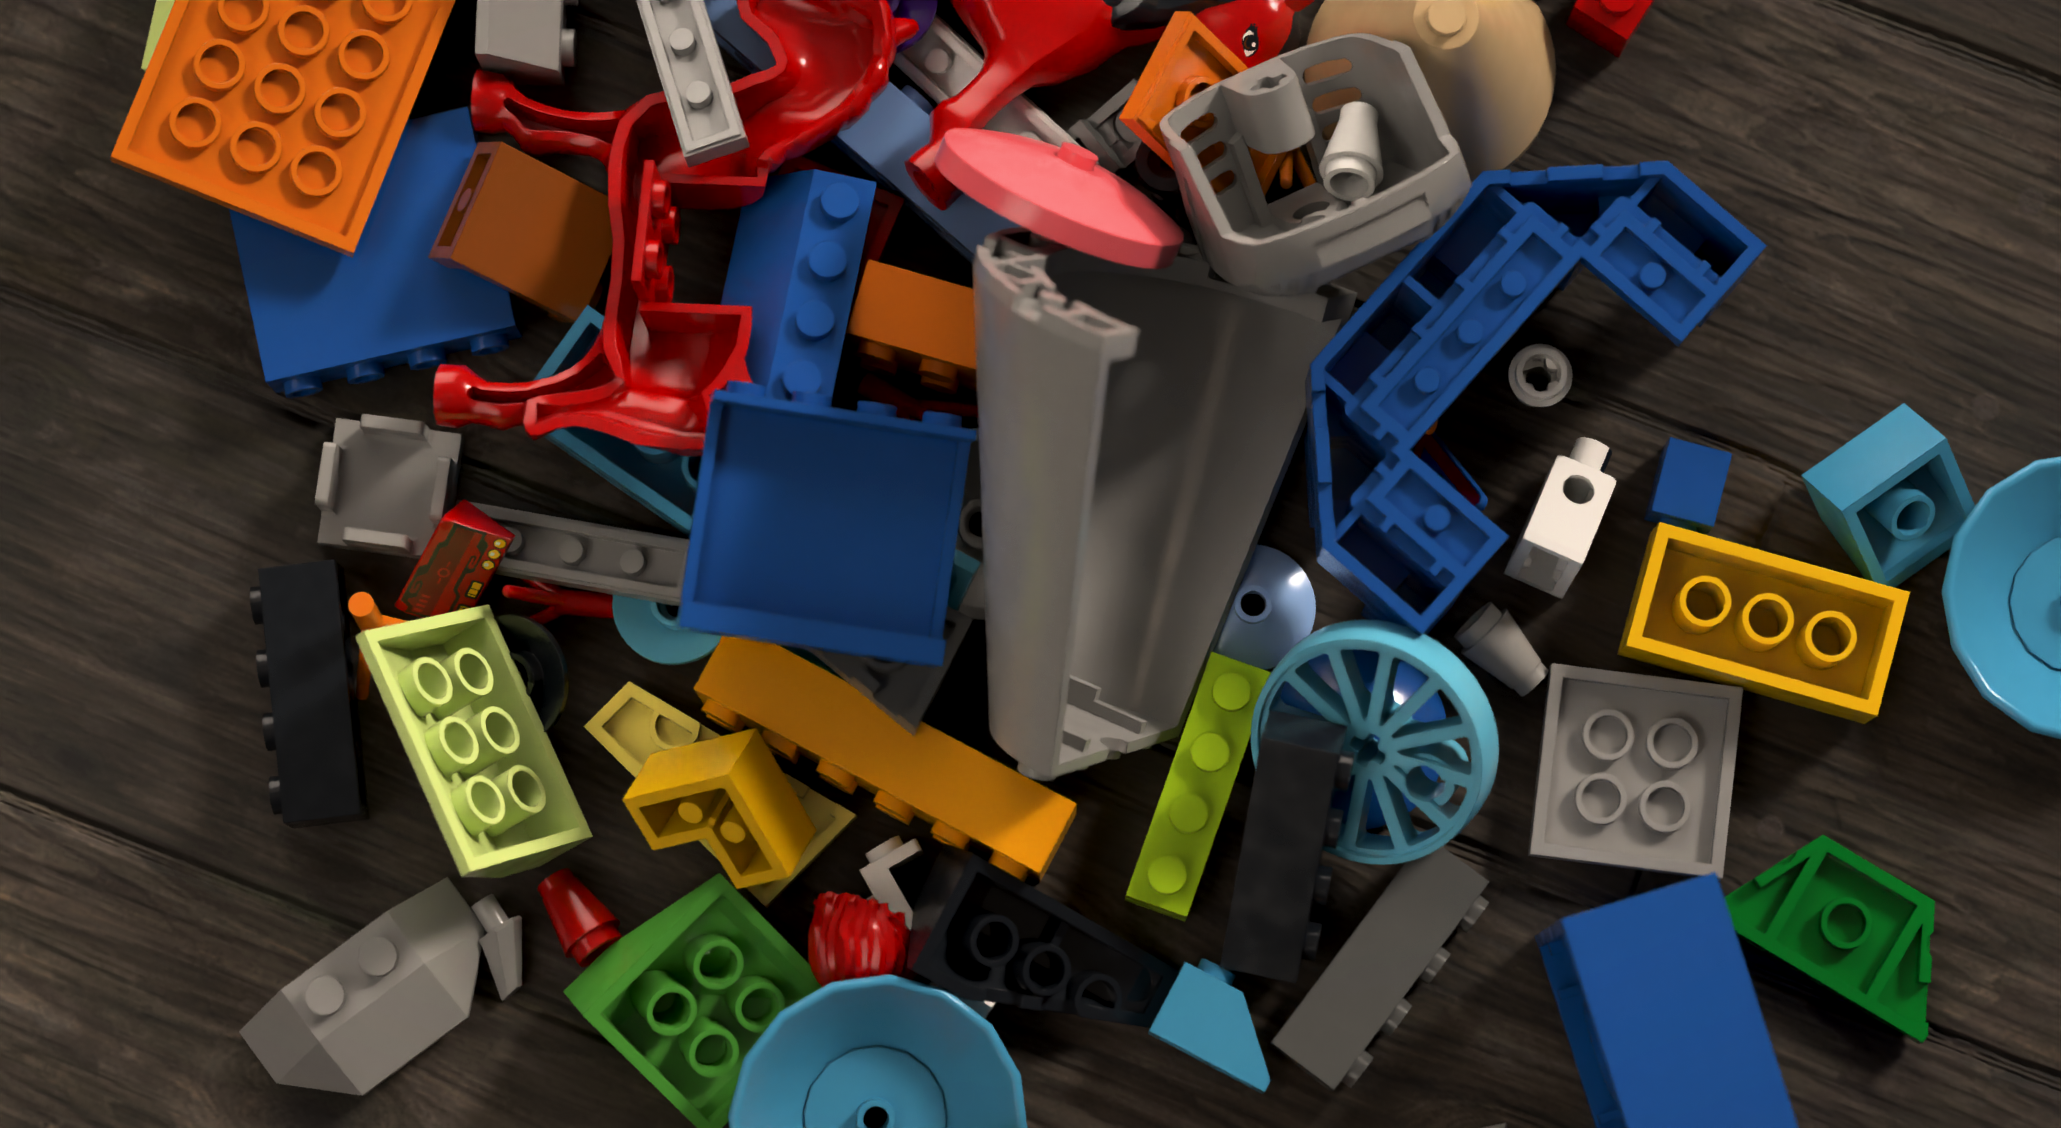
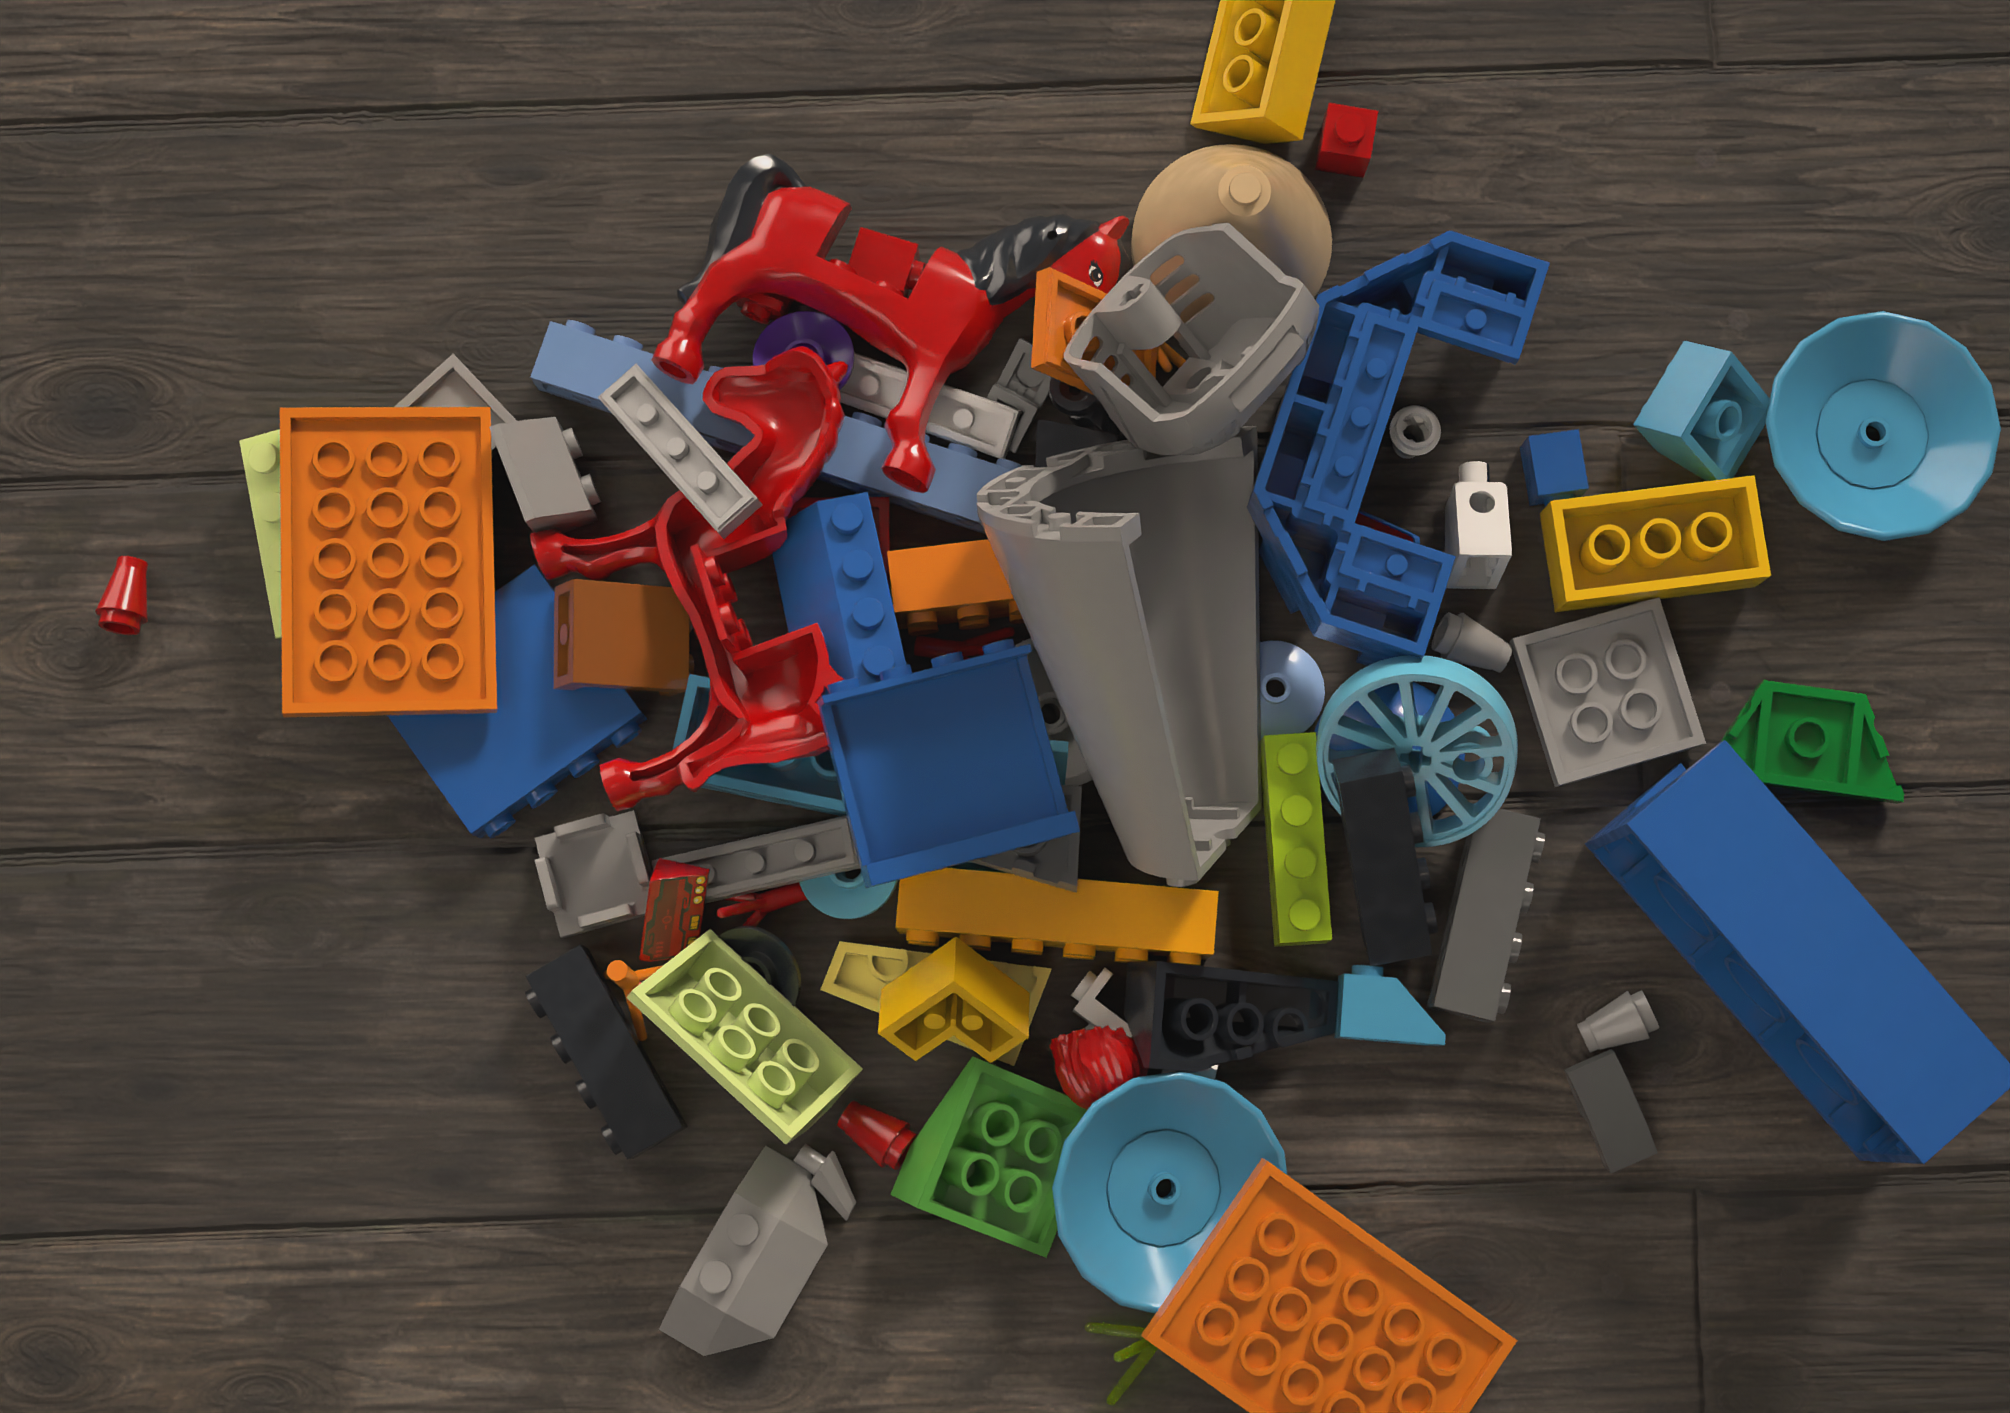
camera: 25 degrees left, 0 degrees up
coral dish [934,128,1184,269] -> none
white cone [1319,102,1383,201] -> none

